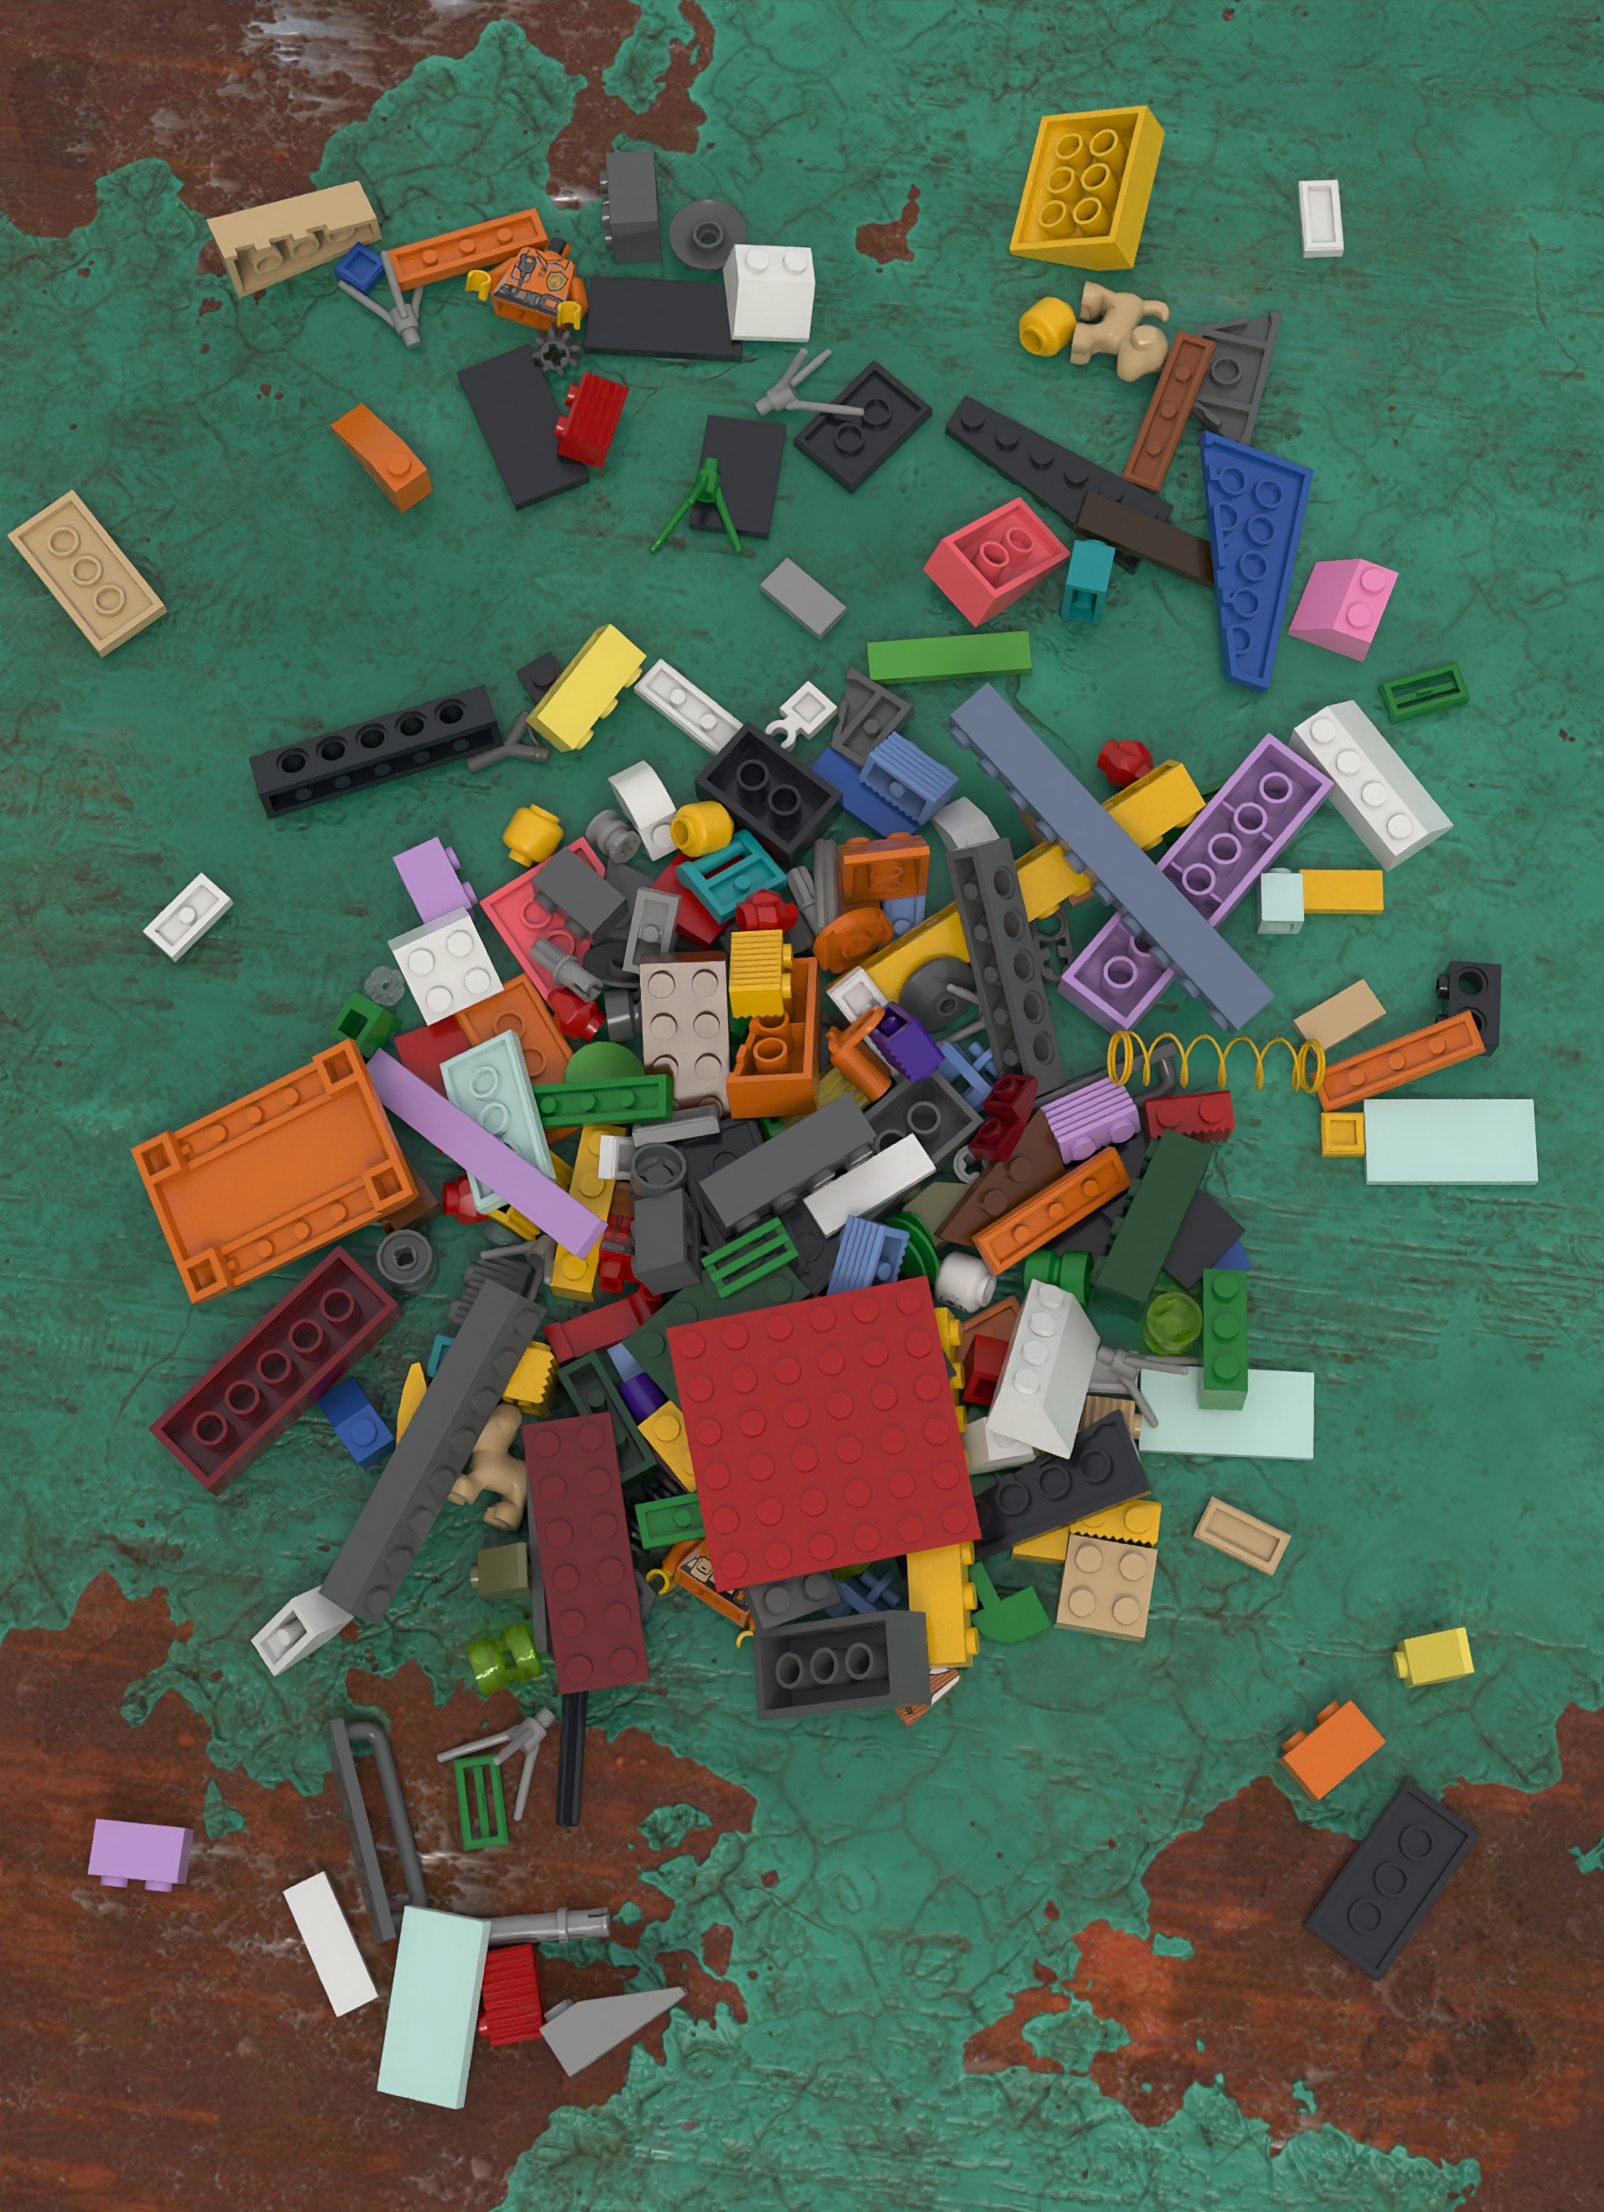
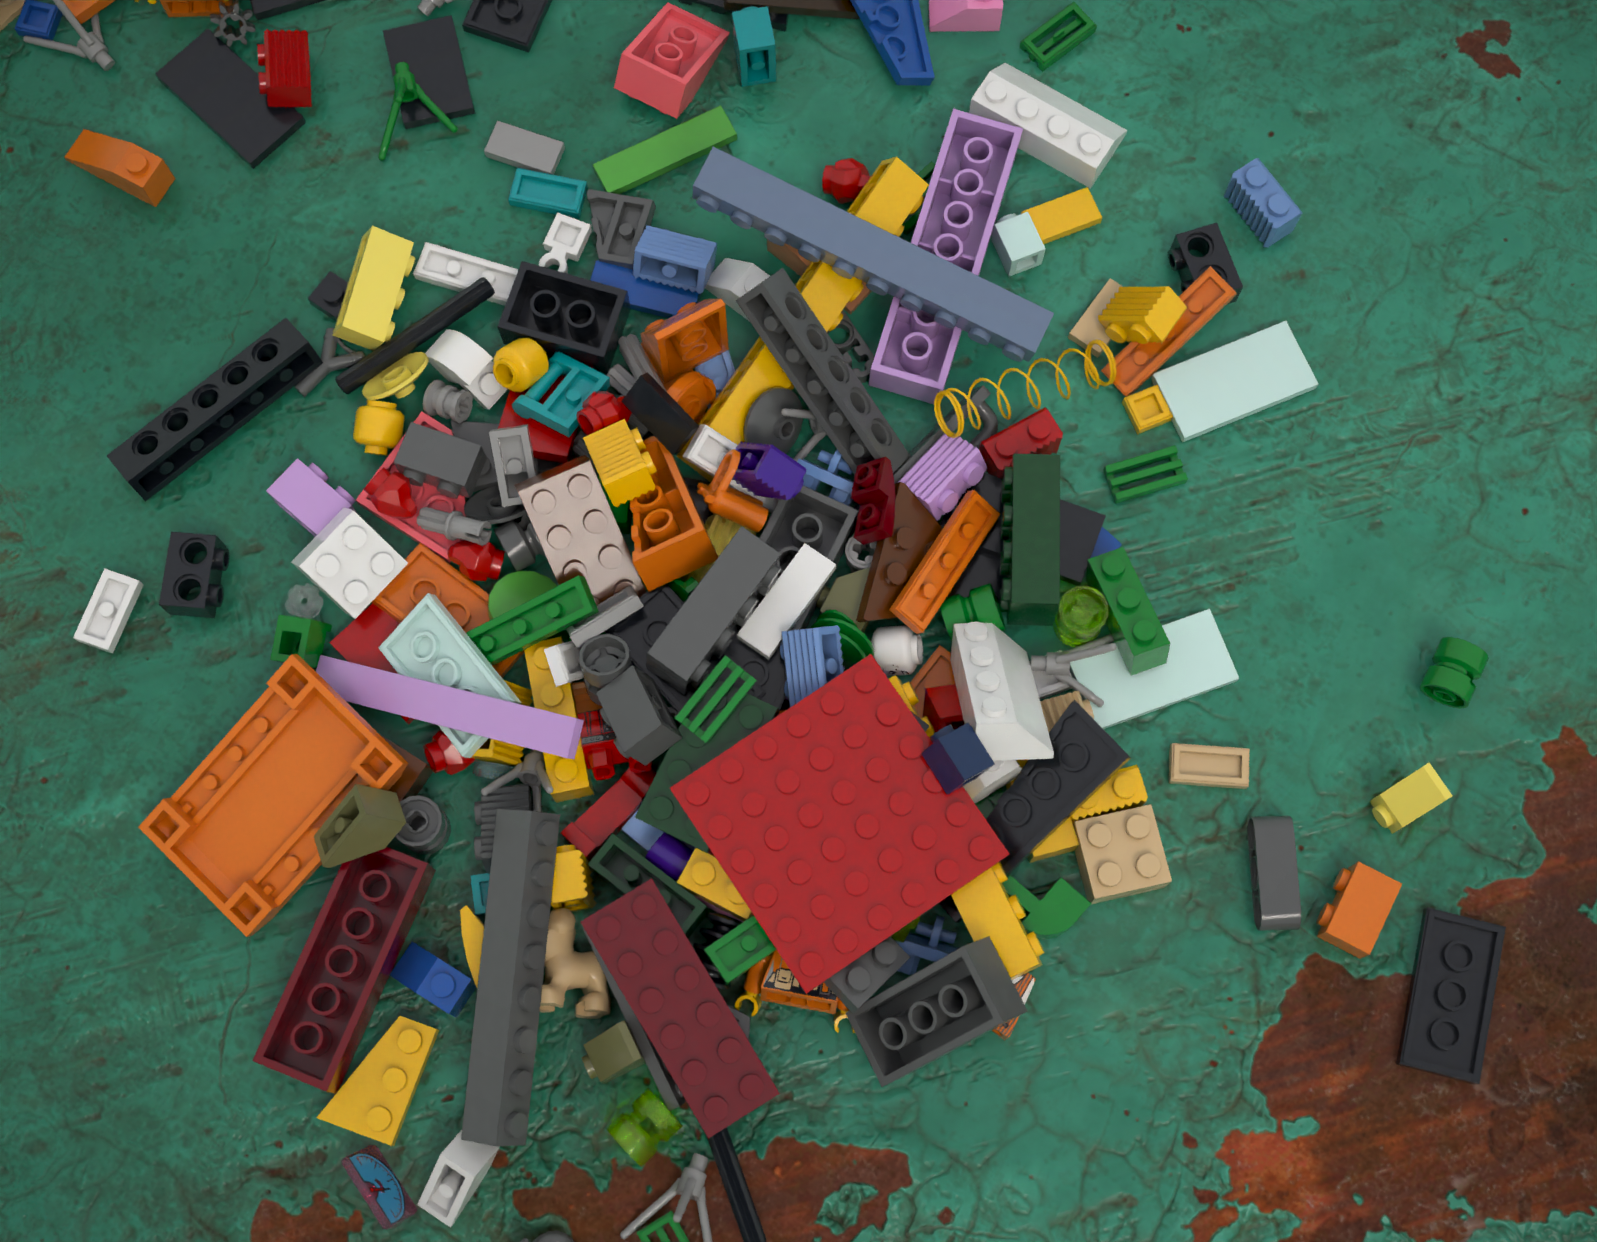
camera: 25 degrees left, 0 degrees up
none -> black brick [159,532,230,618]
none -> olive slope [313,784,406,868]
none -> yellow wing [317,1016,439,1146]
none -> black axle [335,277,495,394]
none -> slope [341,1145,417,1230]
none -> light yellow dish [362,352,428,400]
none -> red rock [363,467,418,518]
none -> teal tile [508,168,588,219]
none -> black tile [621,372,700,455]
none -> dark blue brick [921,722,995,795]
none -> yellow brick [1098,286,1187,344]
none -> green tile [1103,445,1188,504]
none -> medium blue brick [1224,158,1303,247]
none -> dark grey beam [1247,816,1301,931]
none -> green wheel [1420,637,1489,709]

